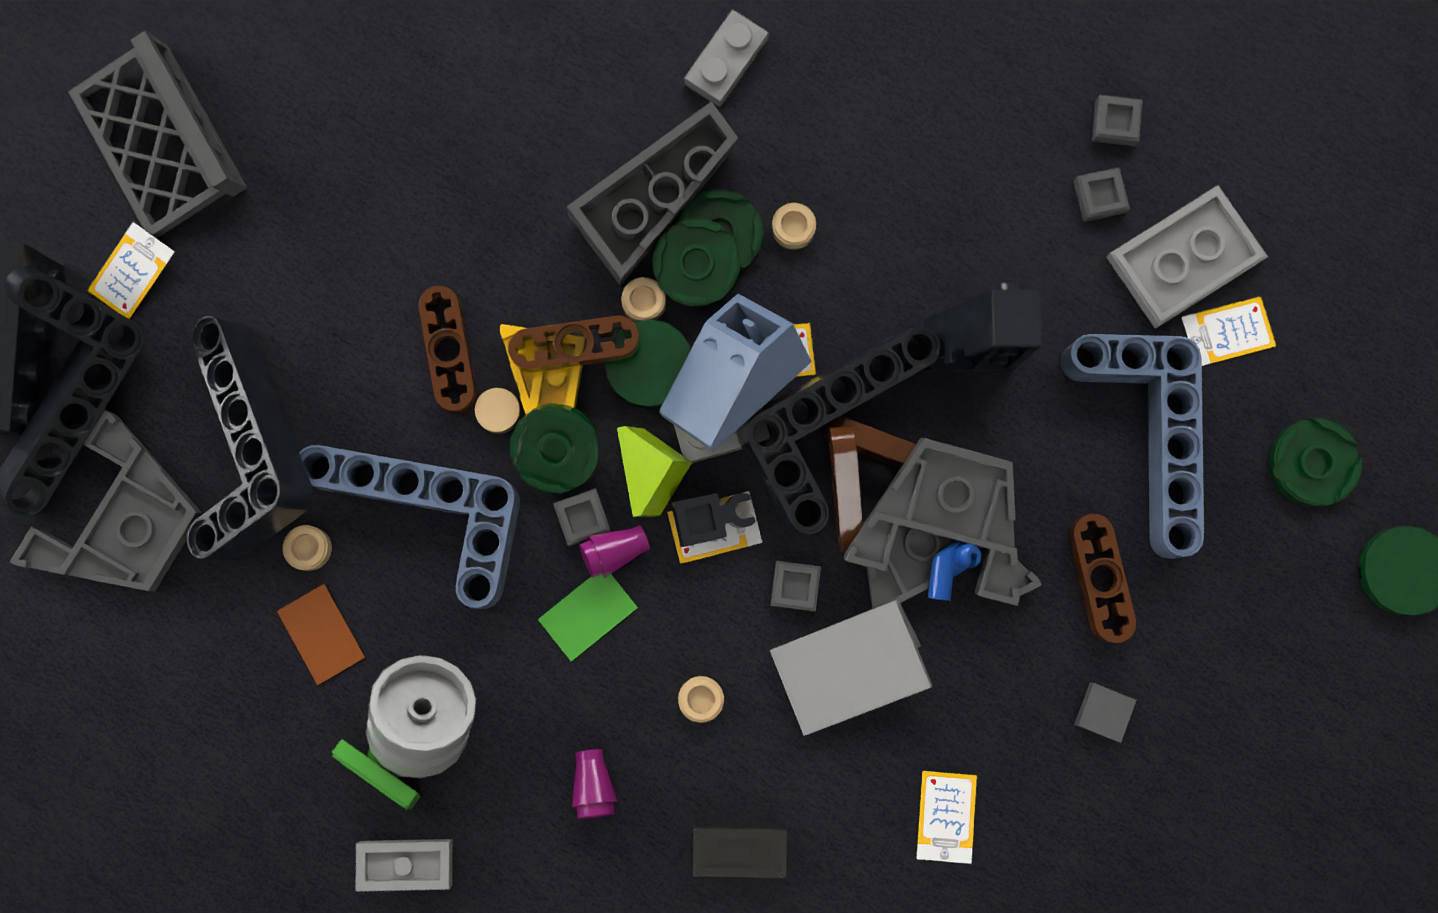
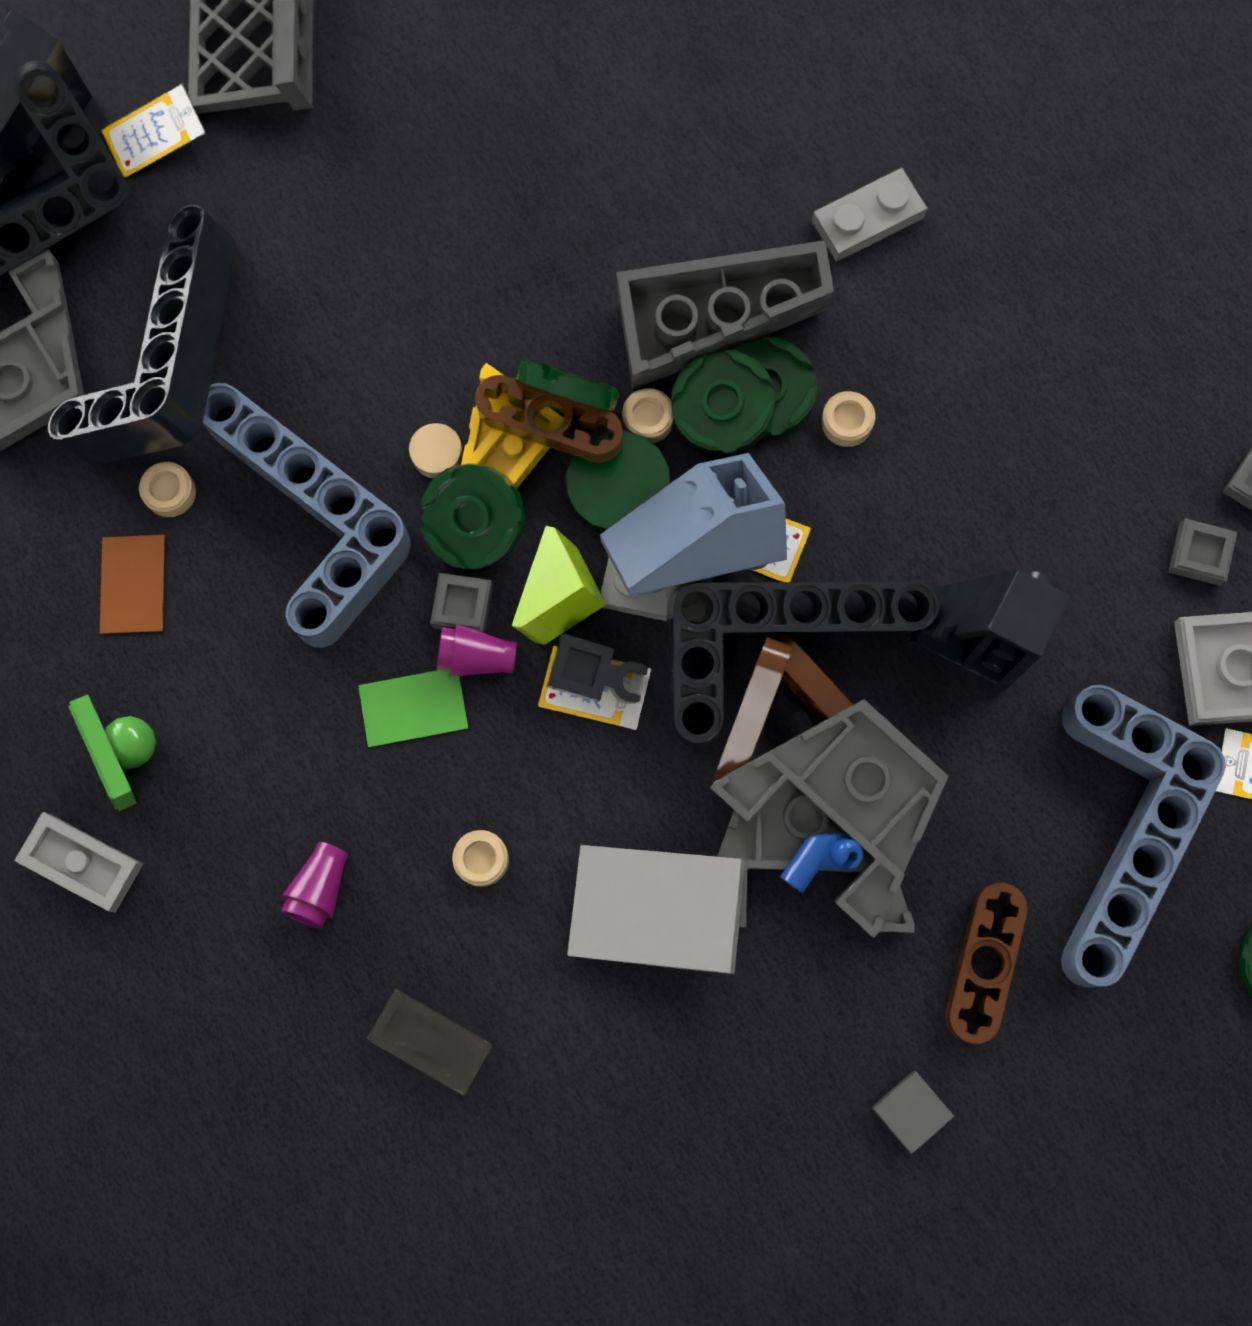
camera: 35 degrees right, 5 degrees down
light grey wheel [366,655,476,778] -> none
reddish brown beam [418,286,477,414] -> none
dark grey tile [770,561,821,612] -> none
white sticker [917,771,977,864] -> none
none -> dark green tile [514,358,620,411]

